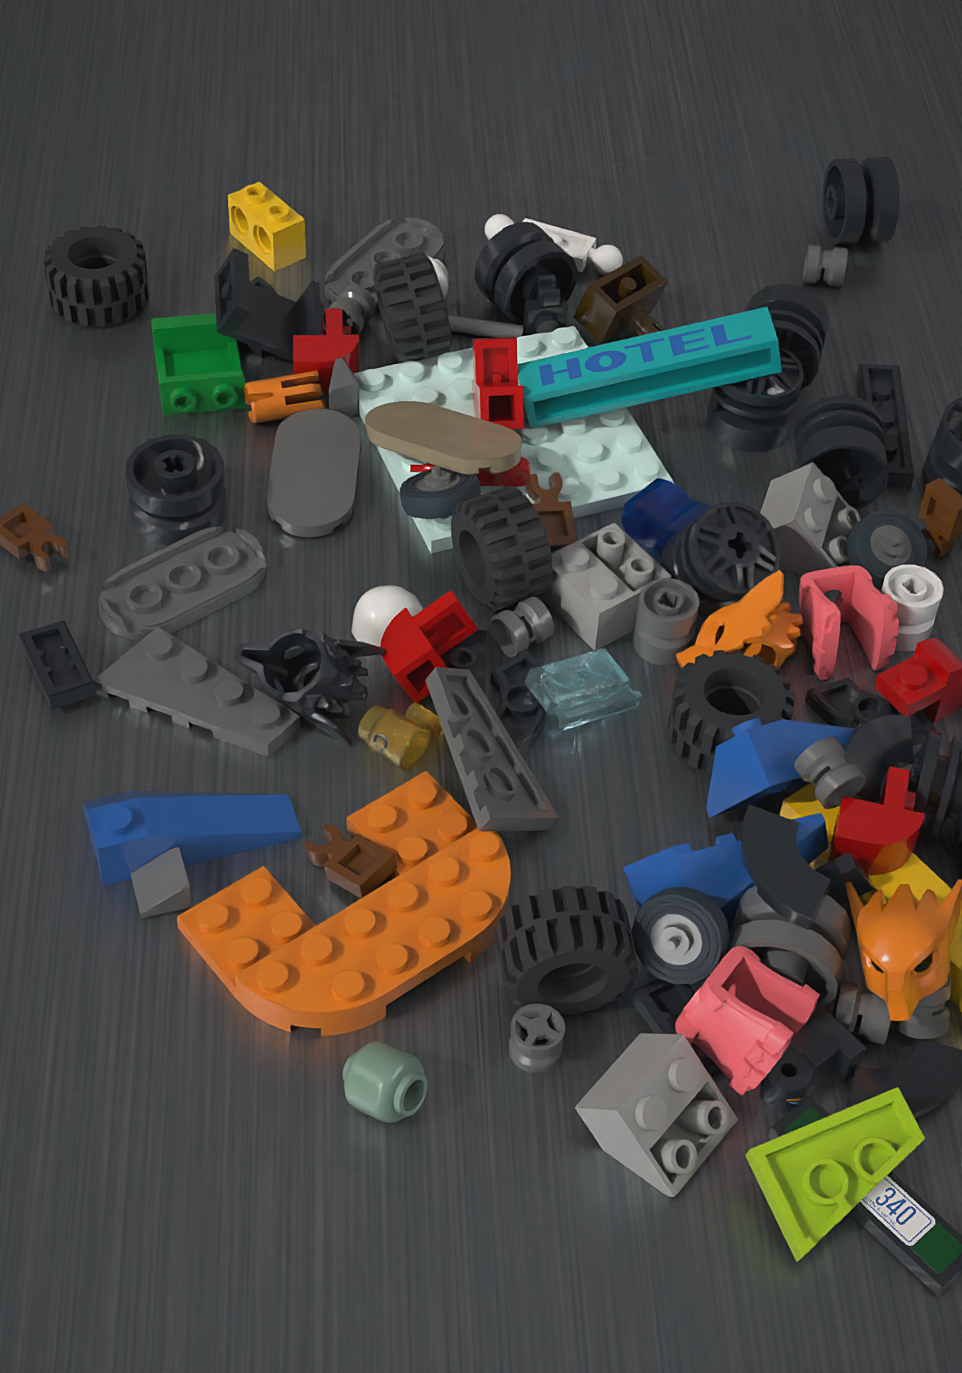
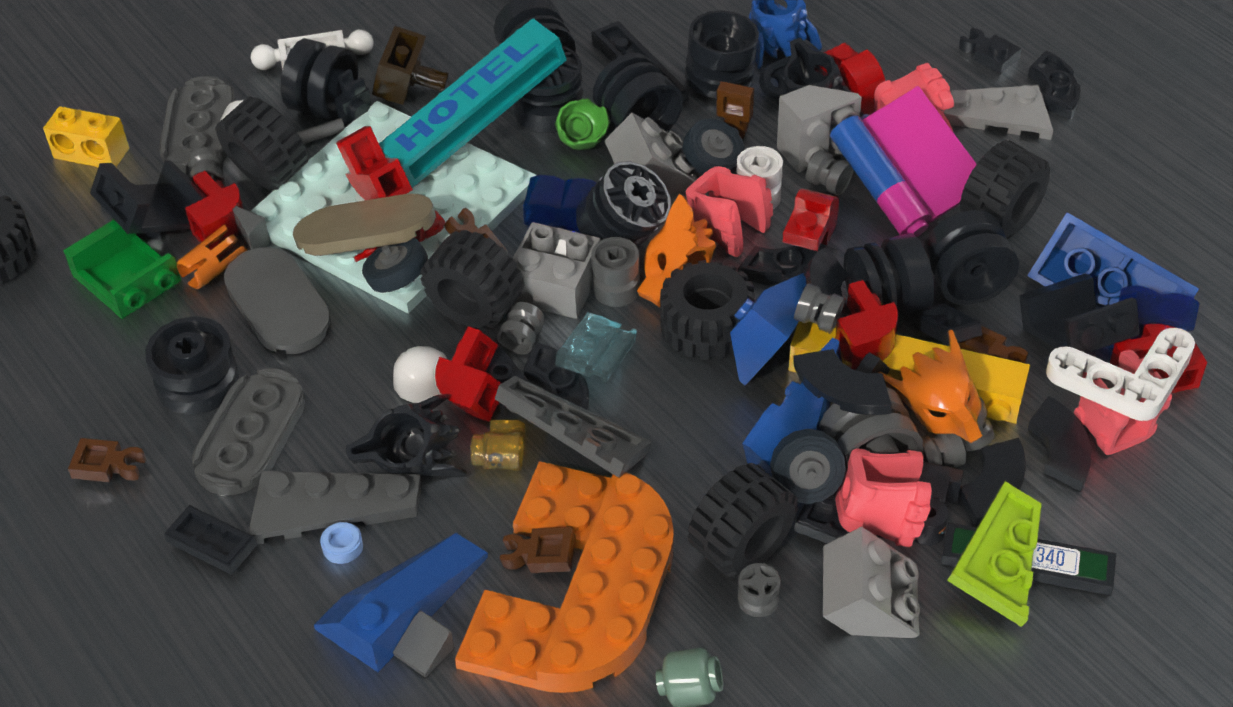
camera: 30 degrees left, 0 degrees up
none -> light blue tile [320,522,363,564]
none -> bright green hair [555,98,610,150]

